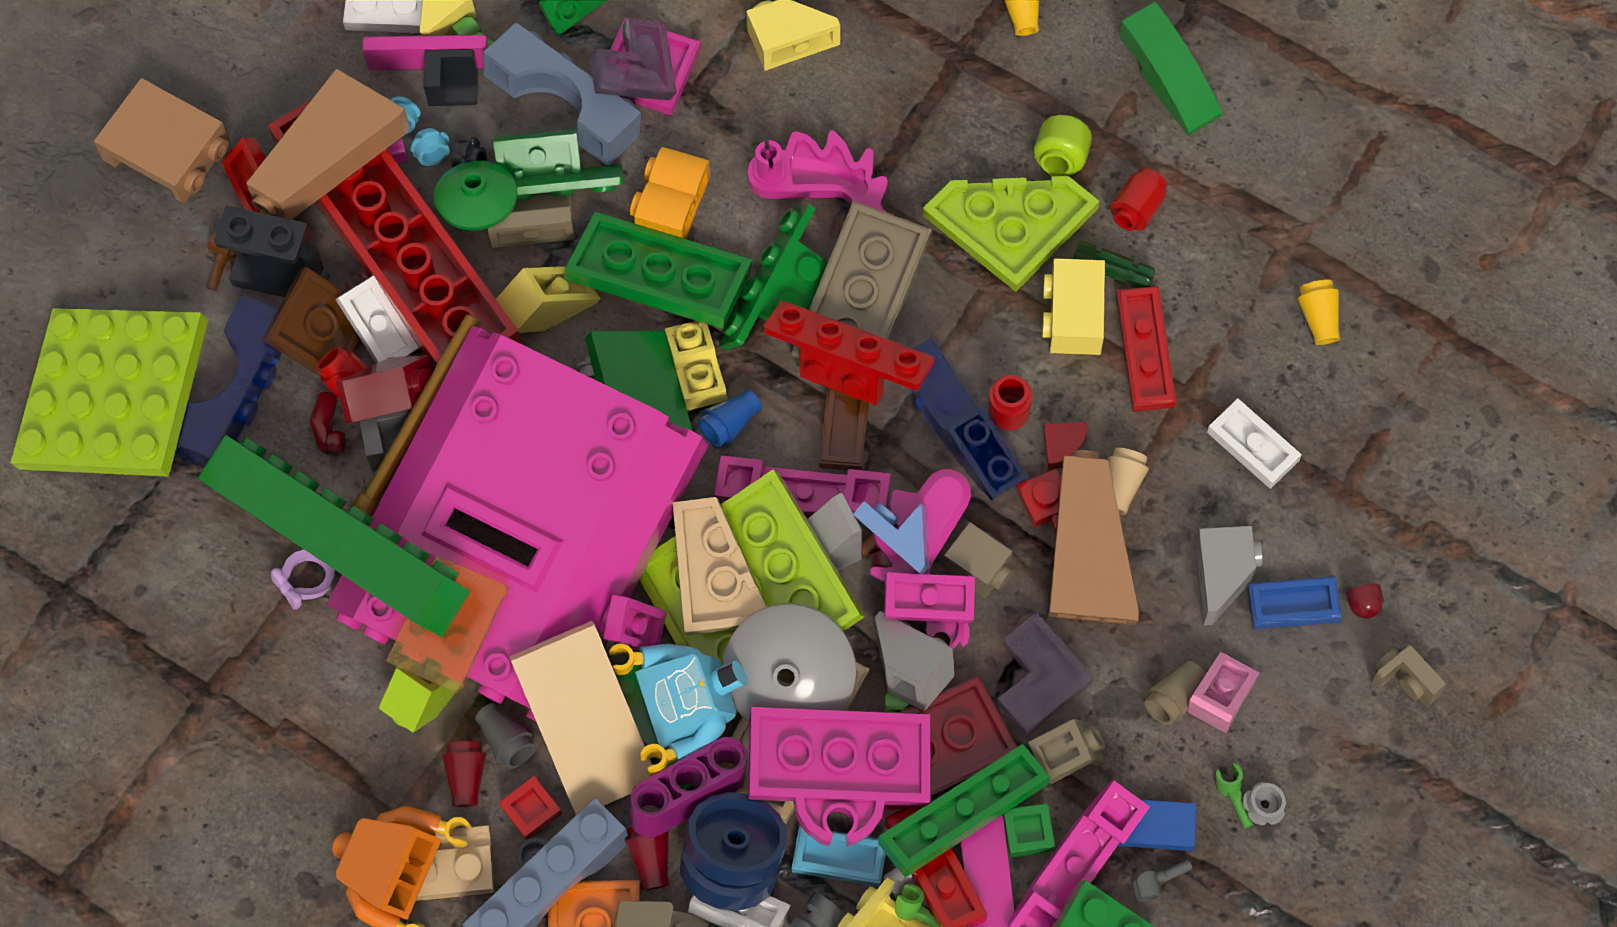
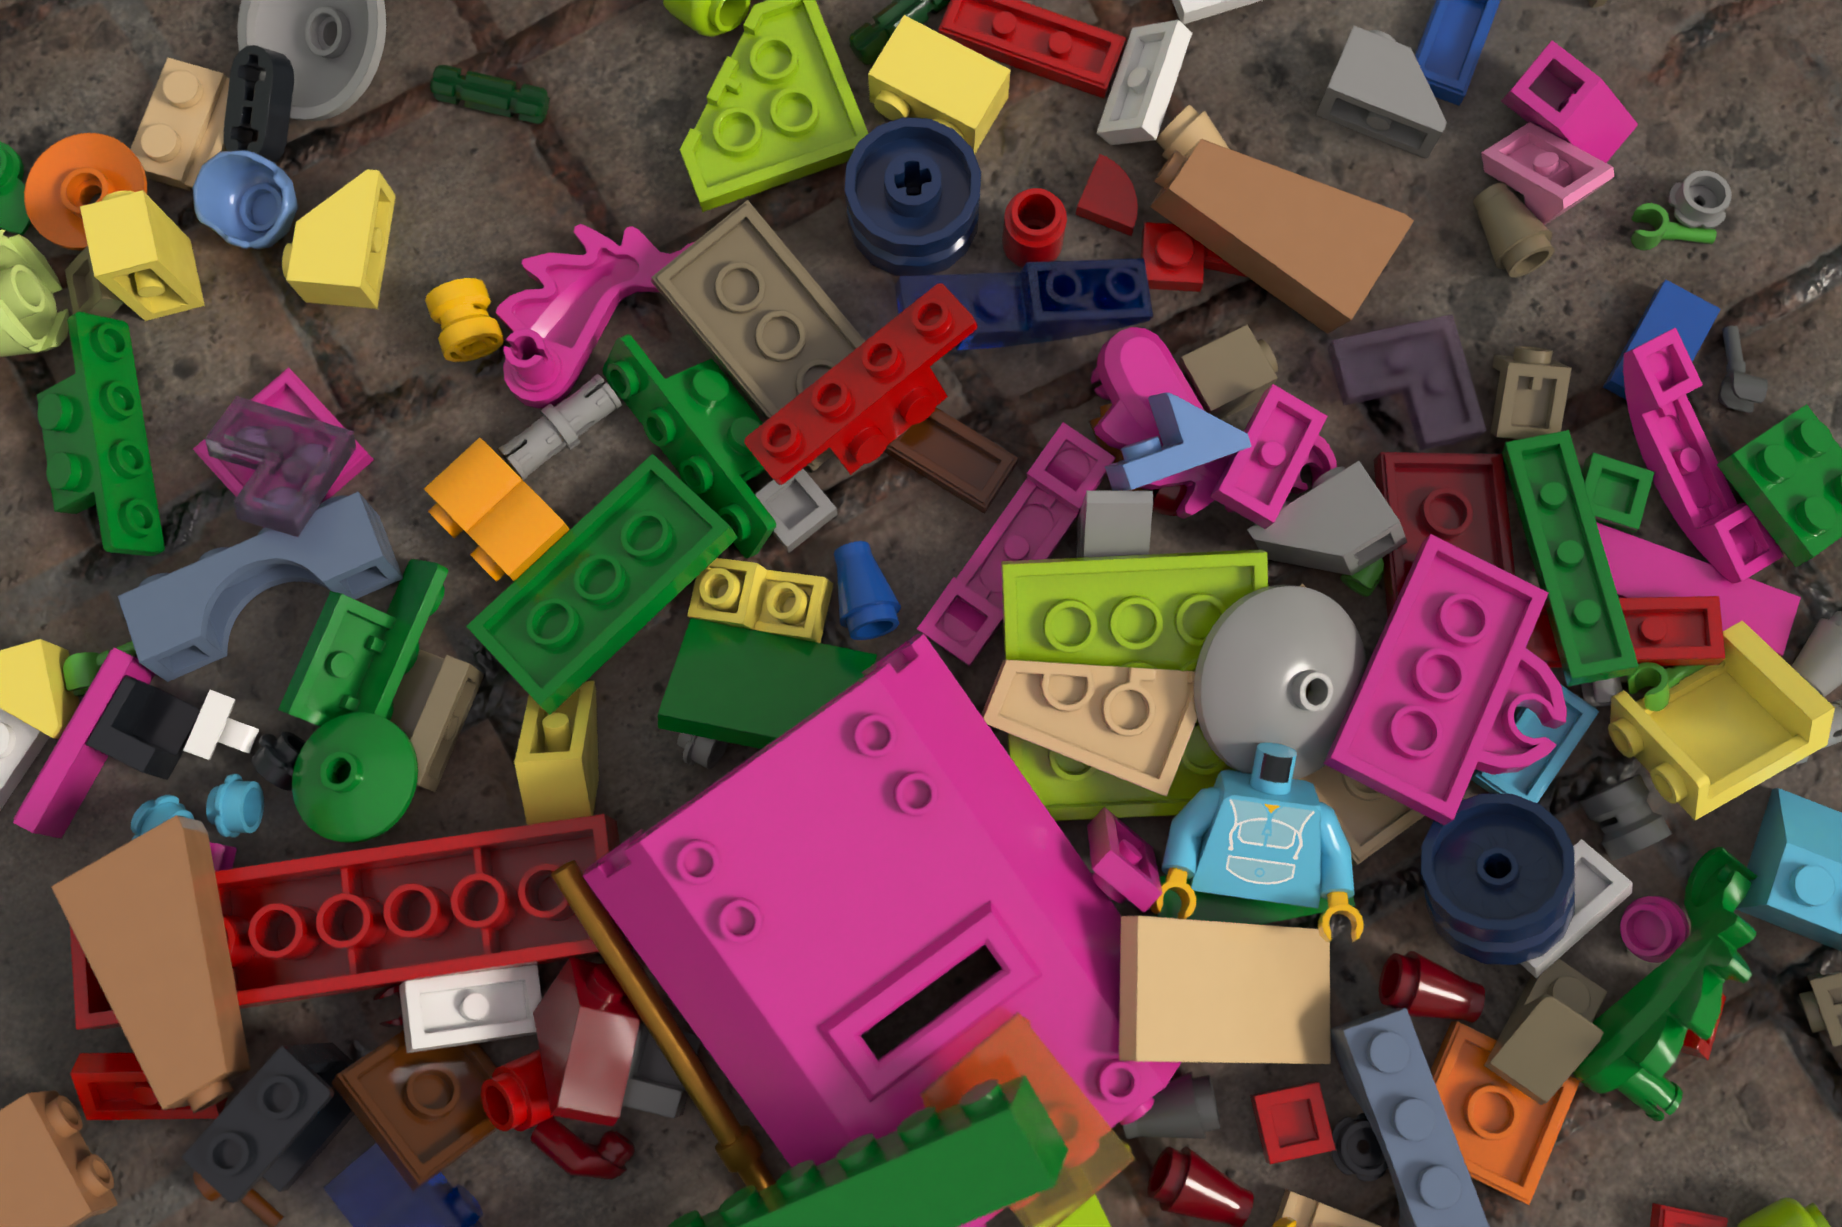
camera: 65 degrees left, 10 degrees up
magenta beam [630,737,747,837] -> none
none -> white tile [183,690,259,760]
none -> yellow wheel [425,278,504,362]
none -> dark green axle [430,64,550,124]
none -> light grey pin [498,374,622,480]
none -> light grey plate [755,469,838,553]
none -> dark blue wheel [845,117,981,278]
none -> white plate [1096,20,1192,145]
none -> dark pink slope [1501,40,1638,163]

